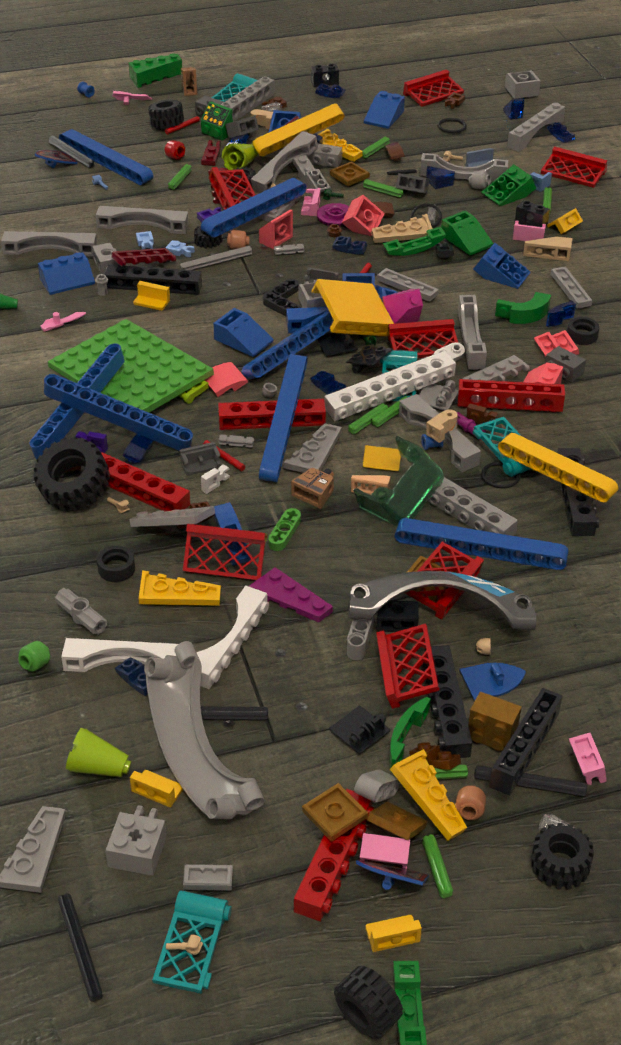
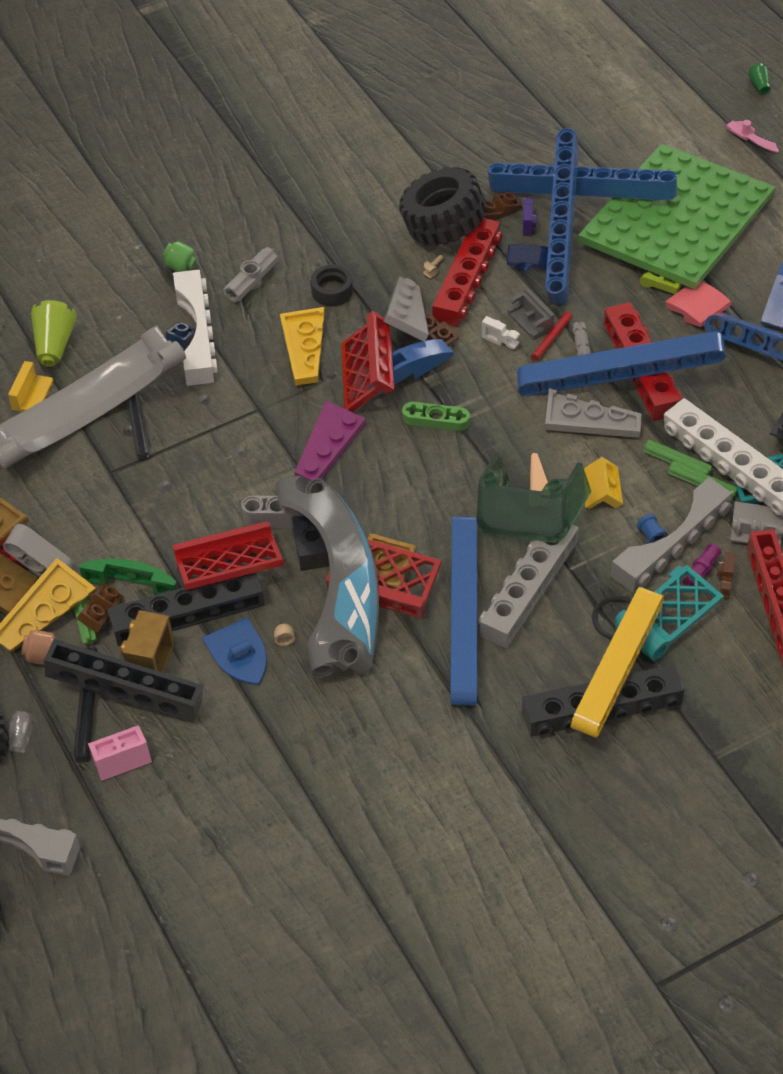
camera: 80 degrees right, 10 degrees up
white arch [196,586,269,689] -> none
medium nougat torso [291,468,334,509] -> none
clear blue slope [310,371,347,395] -> none
black hinge [329,705,391,755] -> none
tan leg [426,409,458,443] -> none

